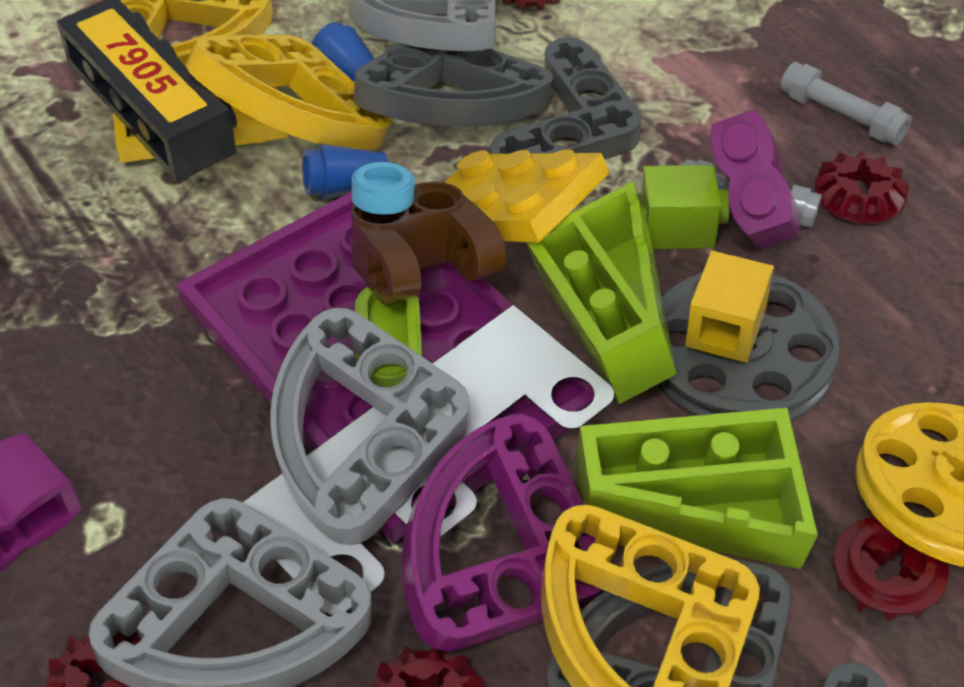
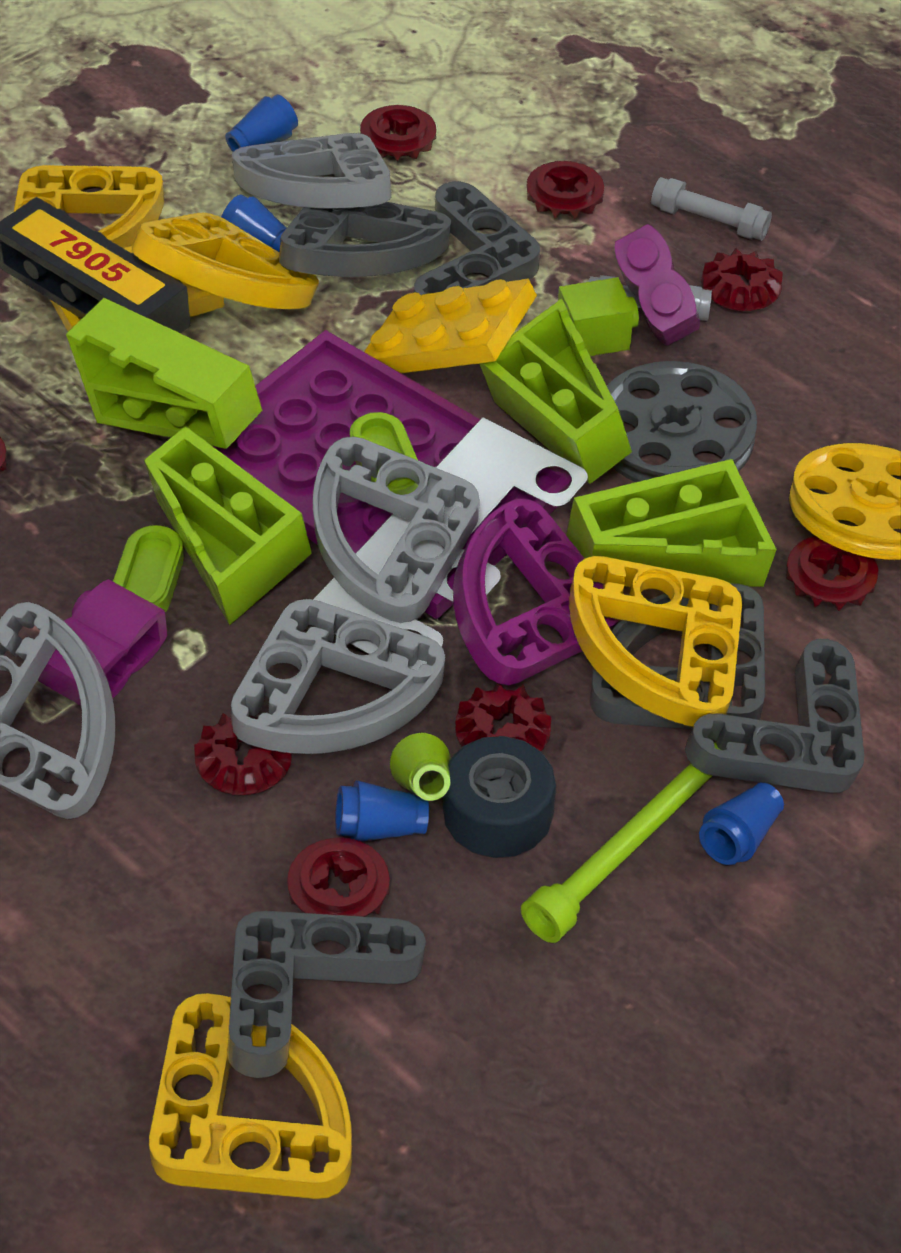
camera: 15 degrees left, 0 degrees up
blue cone [302,143,388,201] -> none
medium azure tile [351,162,415,215] -> none
reddish brown piece [351,181,506,305] -> none
yellow brick [685,250,774,363] -> none
none -> lime wedge [66,298,262,449]
none -> lime tile [113,525,184,612]
none -> lime wedge [144,426,312,626]
none -> dark red gear [526,161,604,219]

